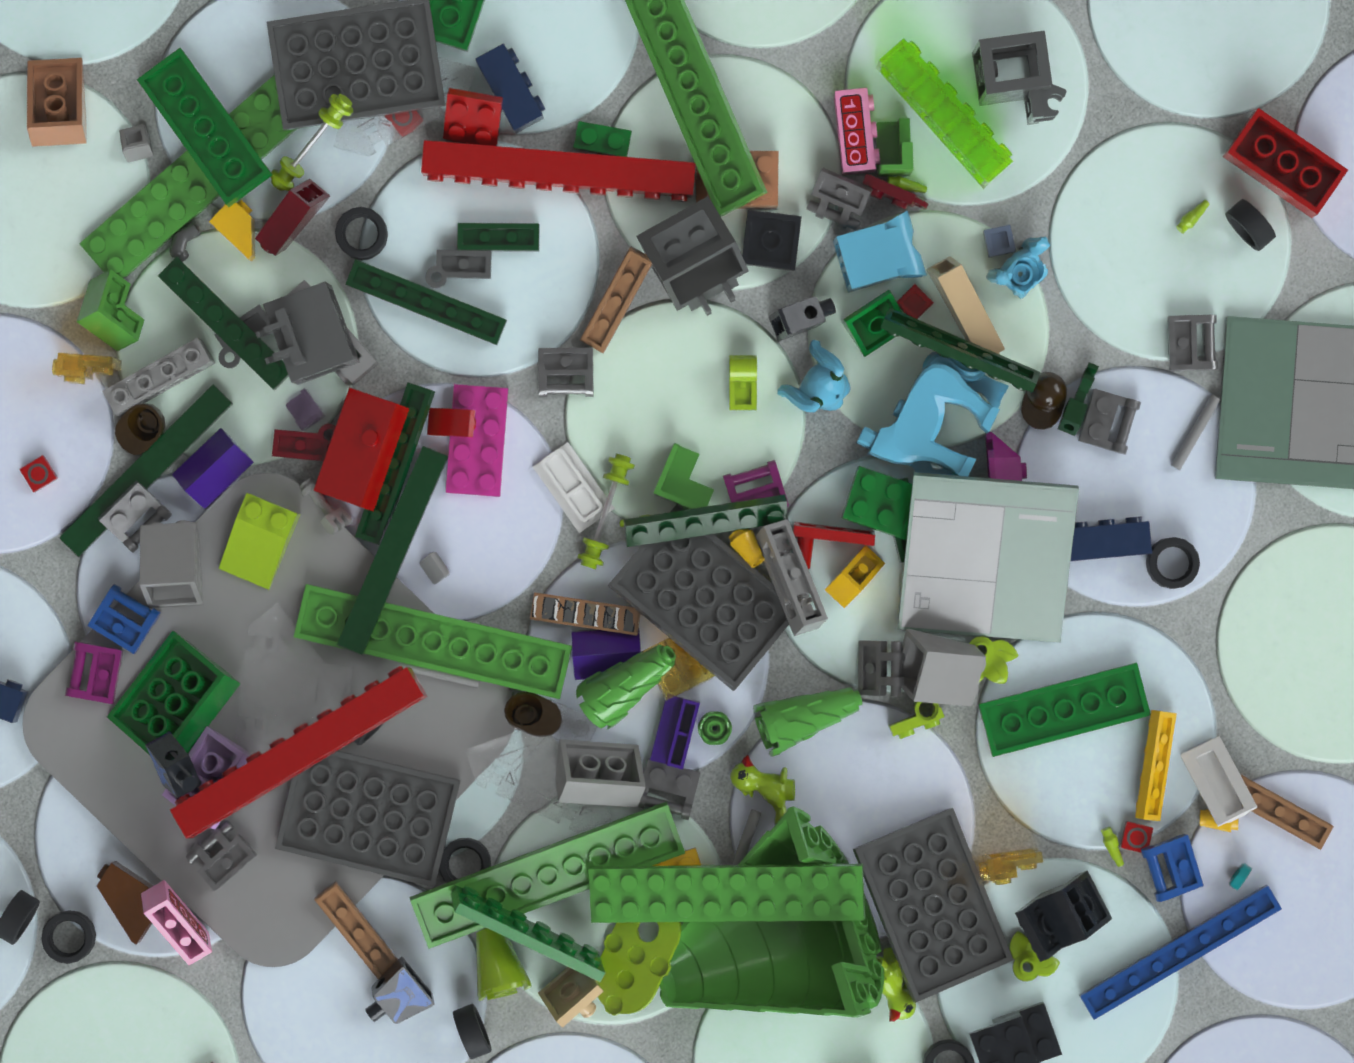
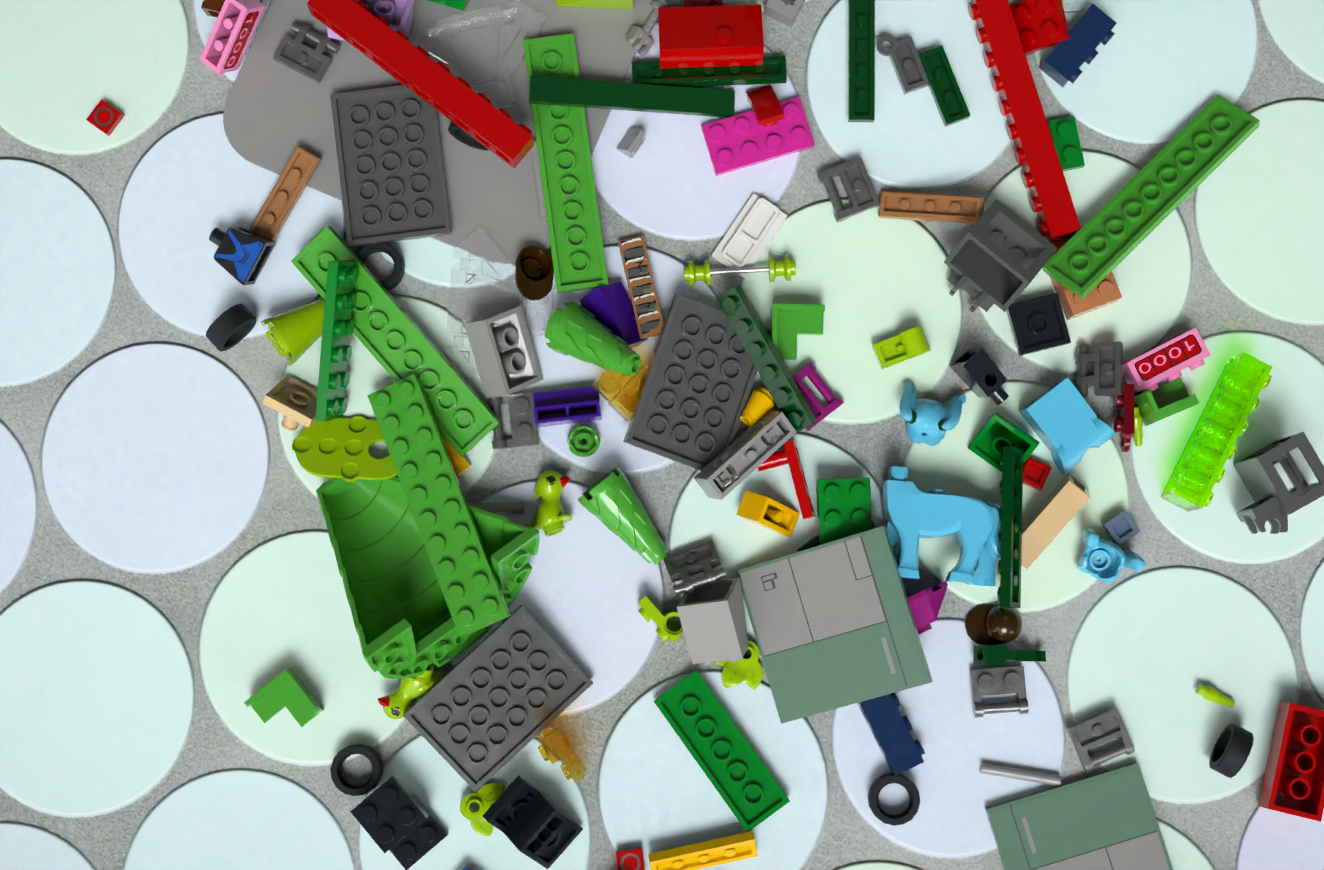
camera: 65 degrees right, 5 degrees down
lime piece [1101,827,1124,867] -> none

